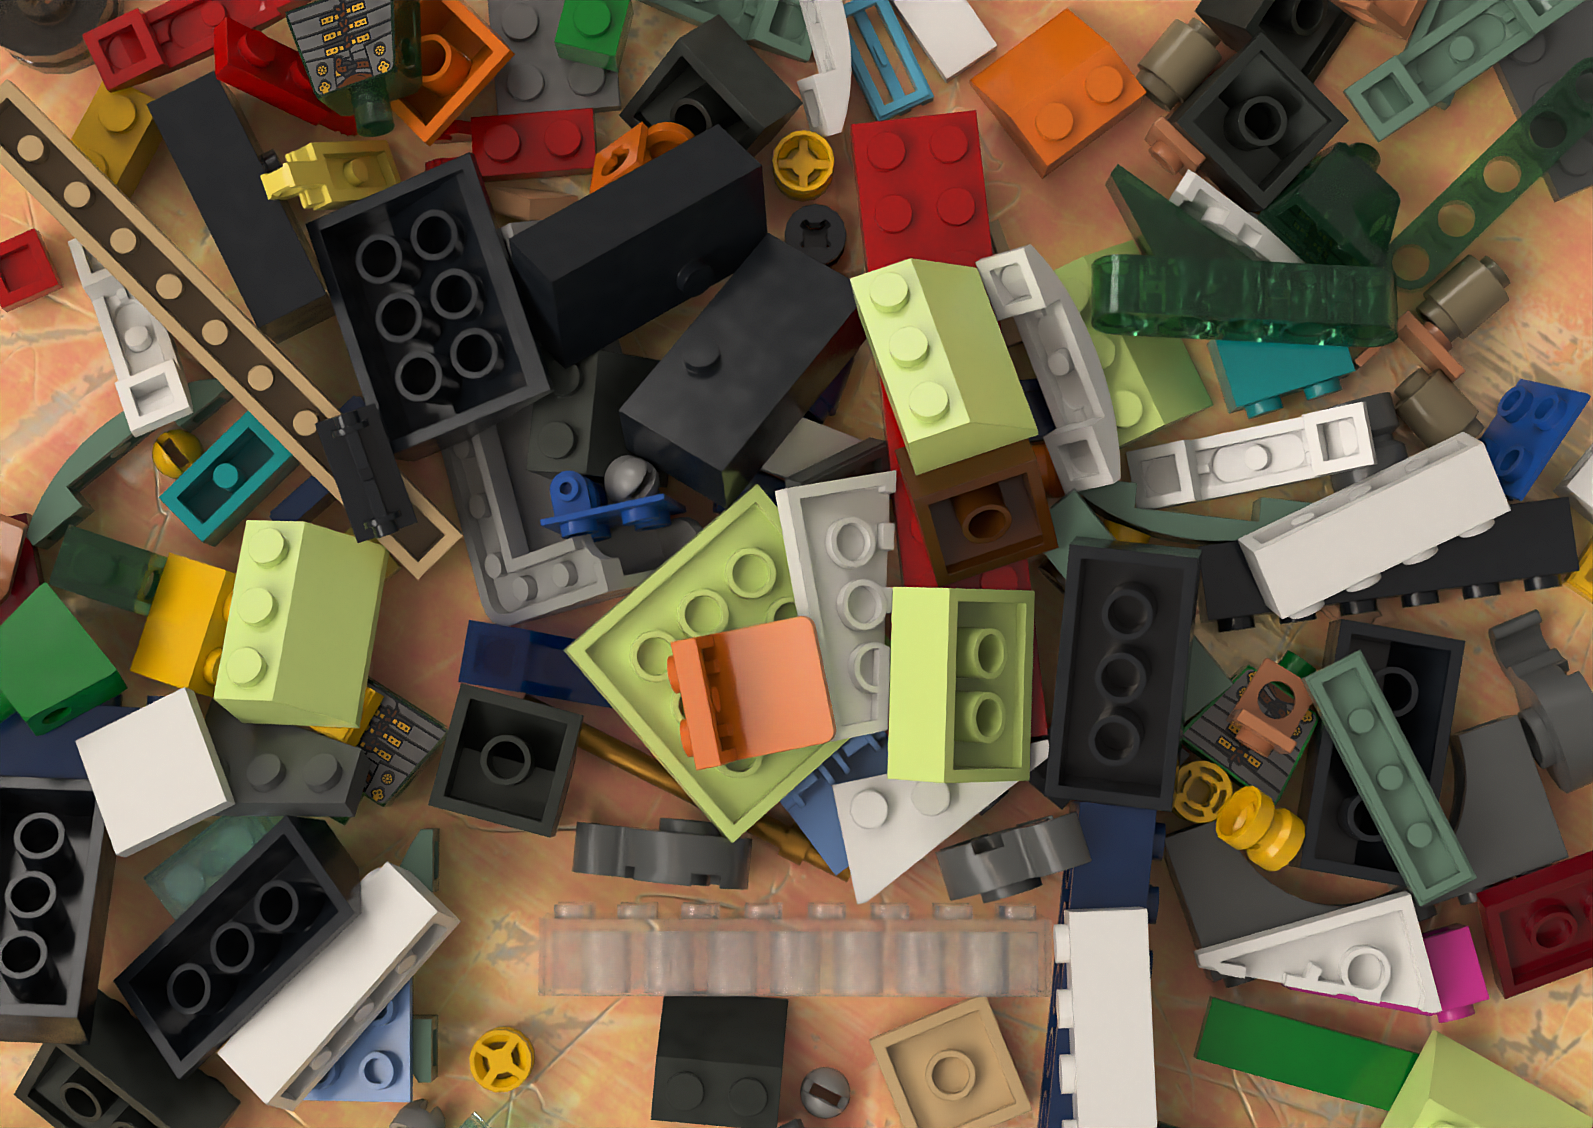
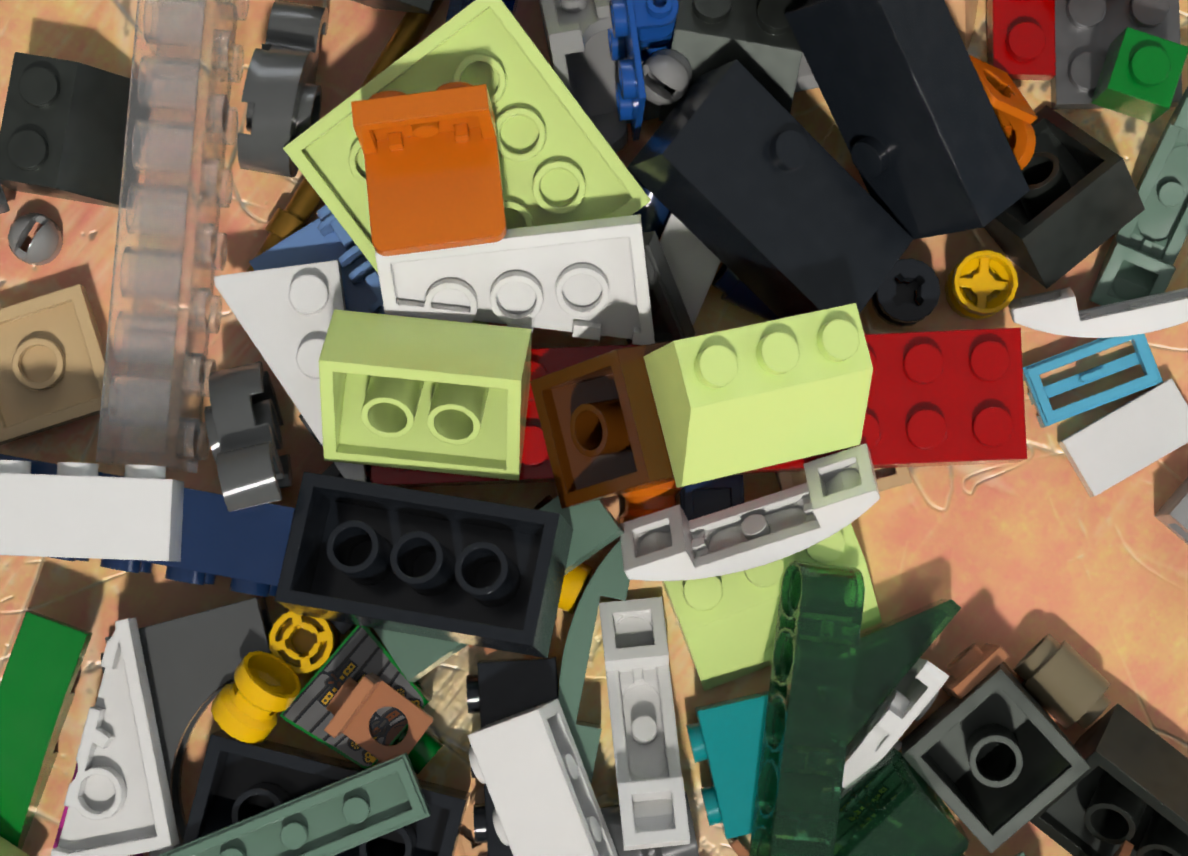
camera: 95 degrees right, 0 degrees up
orange slope [969,8,1147,179] -> none

